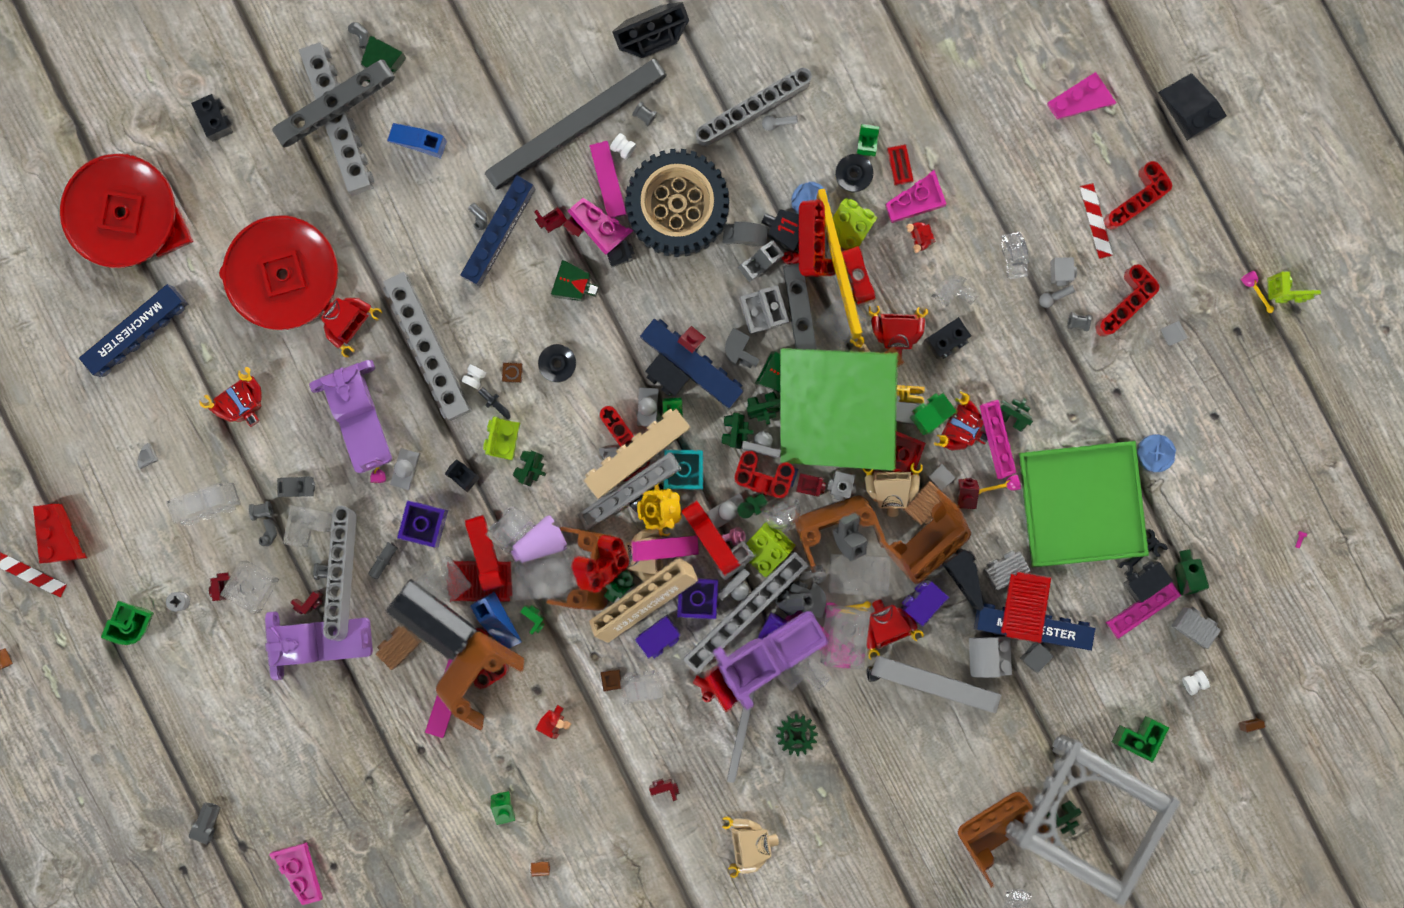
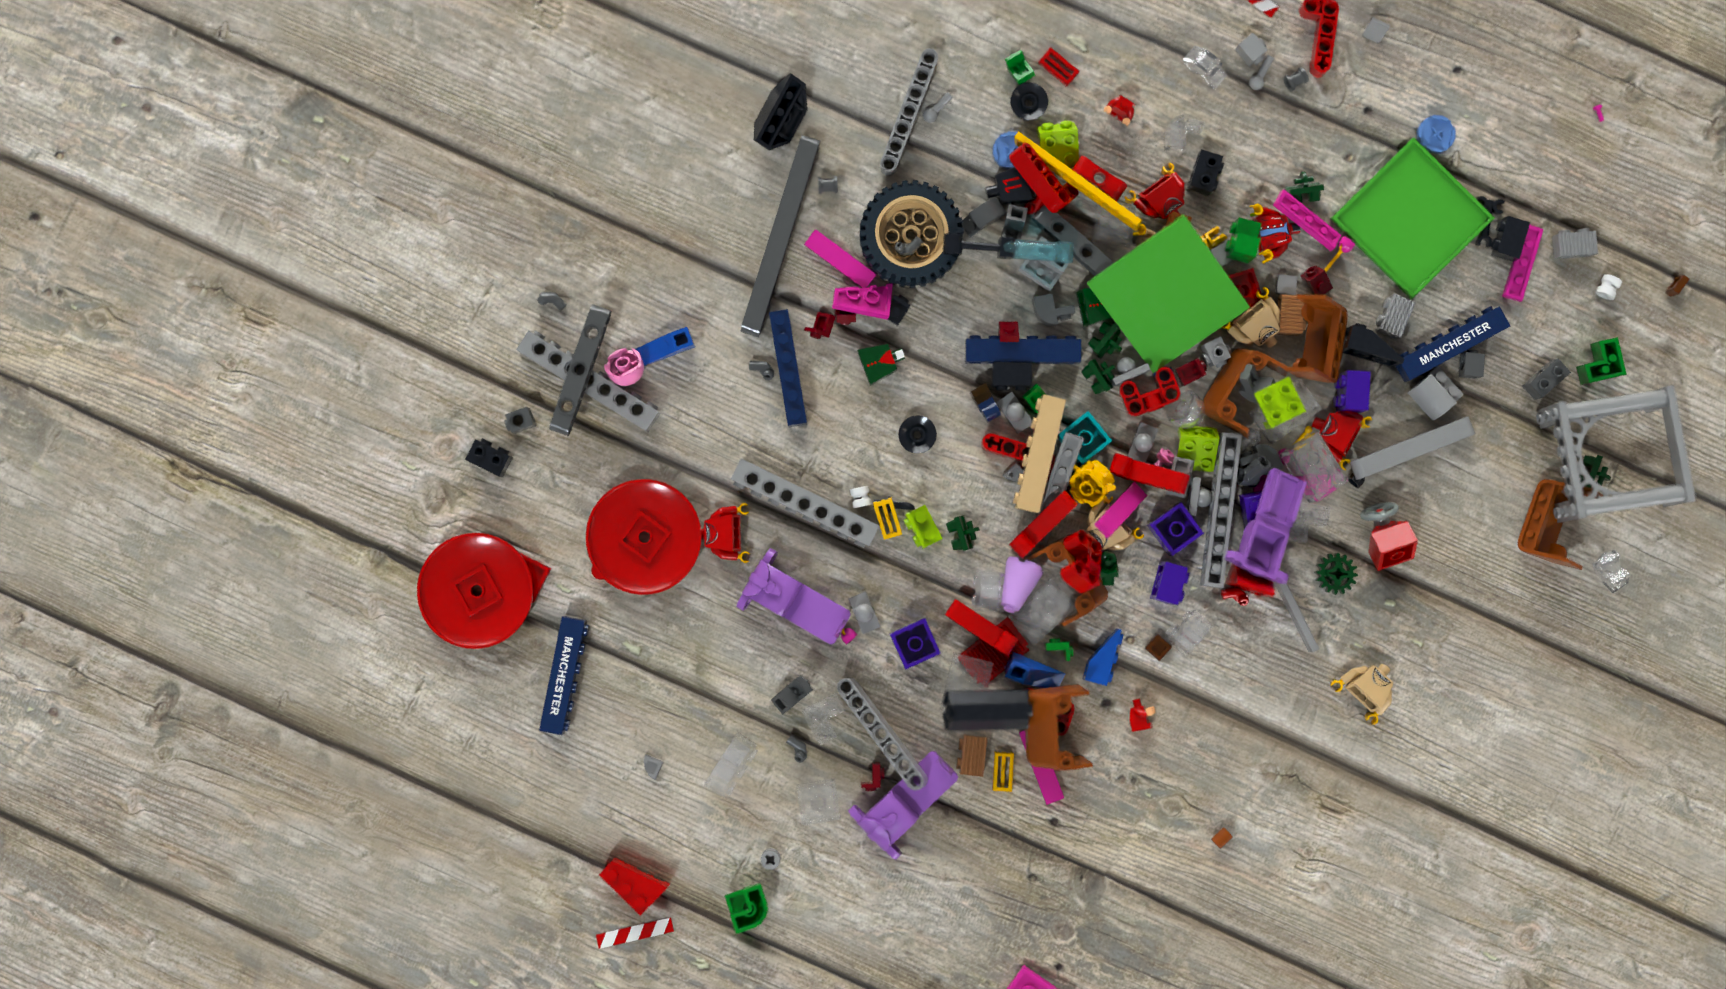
camera: 45 degrees left, 0 degrees up
red torso [199,367,262,427] -> none
dark red bracket [209,572,235,601] -> none
dark grey bush [249,501,273,521] -> none
dark grey bush [313,563,328,580] -> none
dark green torso [361,36,406,84] -> none
dark grey axle [368,542,398,579] -> none
black bracket [445,459,480,492] -> none
green bracket [491,791,515,825] -> none
reddish brown tile [502,363,523,383] -> none
tan brick [589,558,698,643] -> none
white wheel [610,133,636,160] -> none
dark red bracket [649,778,680,801] -> none
dark green hips [737,494,768,519] -> none
dark pink wing [885,170,946,223] -> none
red window [1001,572,1052,643] -> none
dark green torso [1175,549,1209,596] -> none
none -> dark grey brick [504,407,536,434]
none -> bright pink cylinder [604,348,644,386]
none -> yellow tile [873,497,902,540]
none -> dark grey arm [895,236,923,255]
none -> piece [943,233,1074,263]
none -> leg [970,383,1001,423]
none -> yellow tile [992,751,1014,792]
none -> red beam [1009,490,1078,558]
none -> blue slope [1082,628,1123,686]
none -> lime bracket [1254,377,1306,430]
none -> red piece [1360,502,1418,571]
none -> dark grey brick [1522,358,1571,400]

